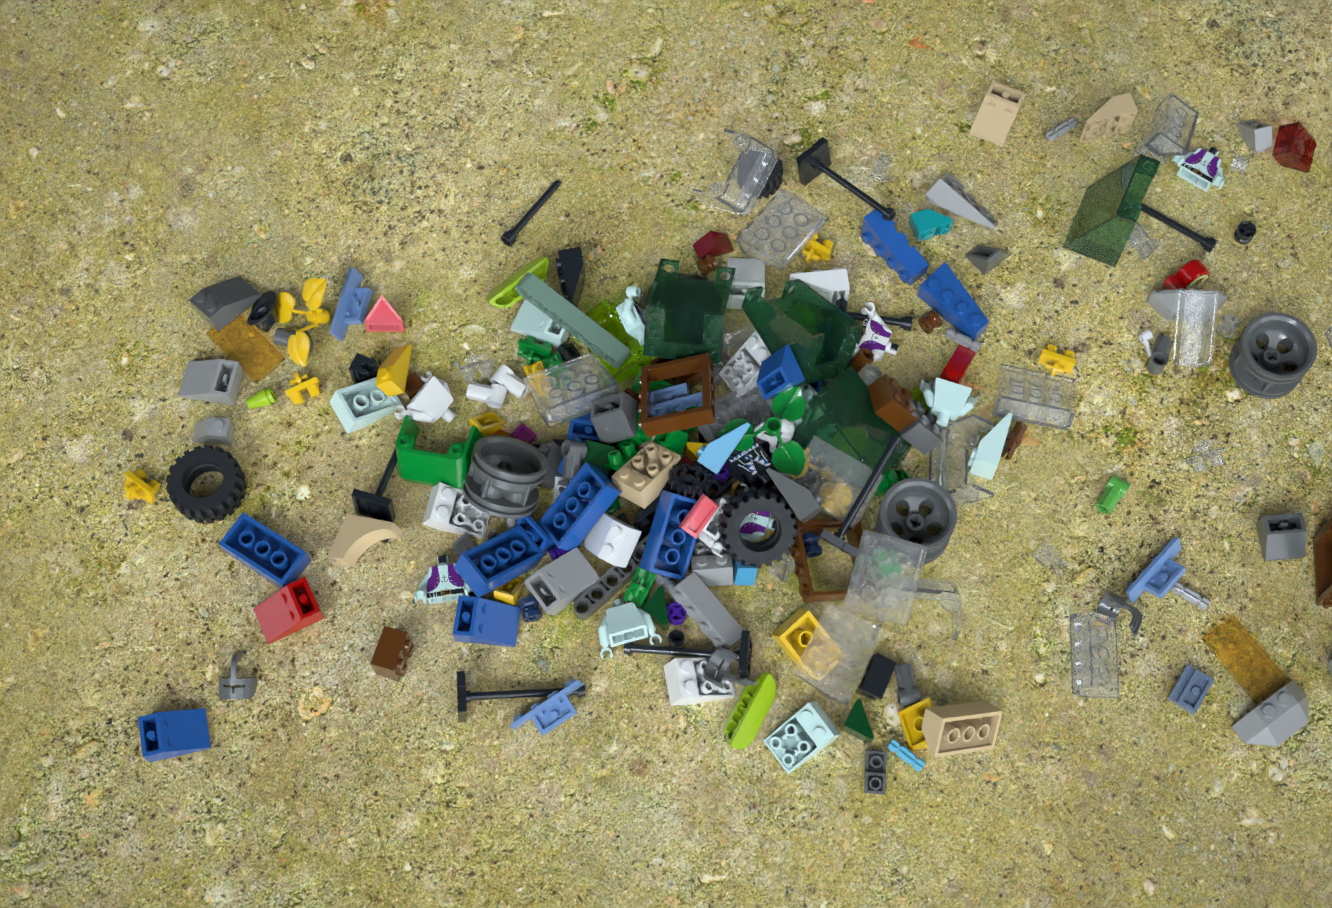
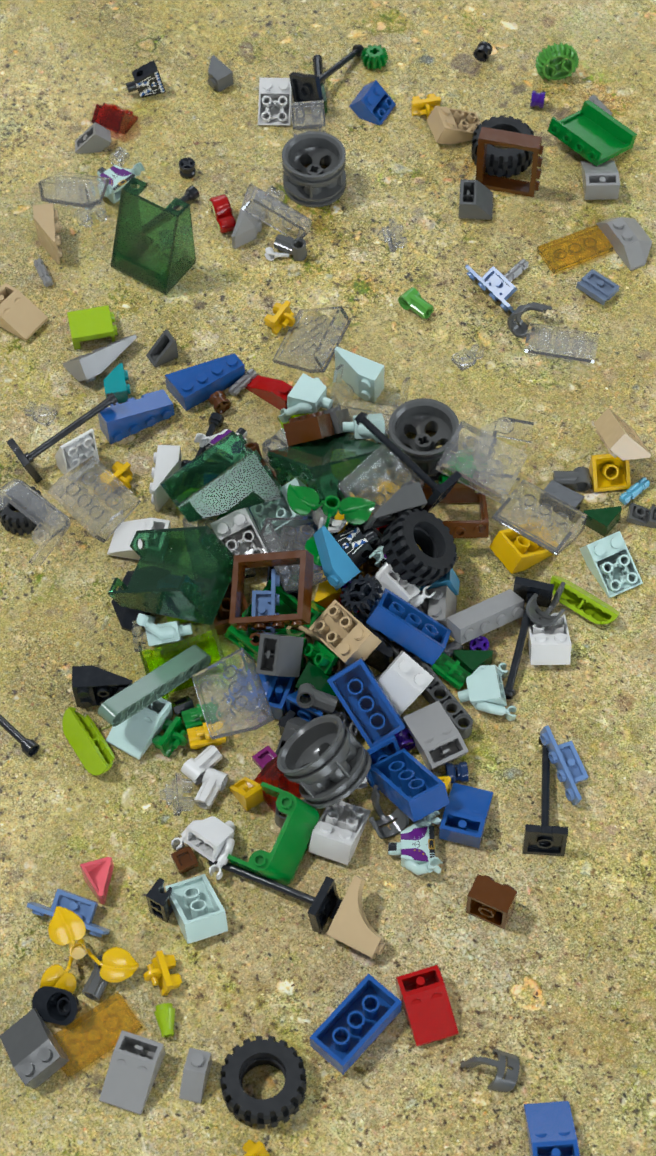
camera: 80 degrees left, 10 degrees down
yellow slope [375,344,412,397] -> none
black hinge [668,630,685,648] -> none
coral tile [679,494,719,538] -> none
dark red slope [693,230,734,259] -> none
reddish brown wheel [696,253,718,276] -> none
blue slope [756,344,805,400] -> none
none -> white slope [55,429,100,481]
none -> lime panel [67,305,118,350]
none -> light aqua torso [342,413,390,454]

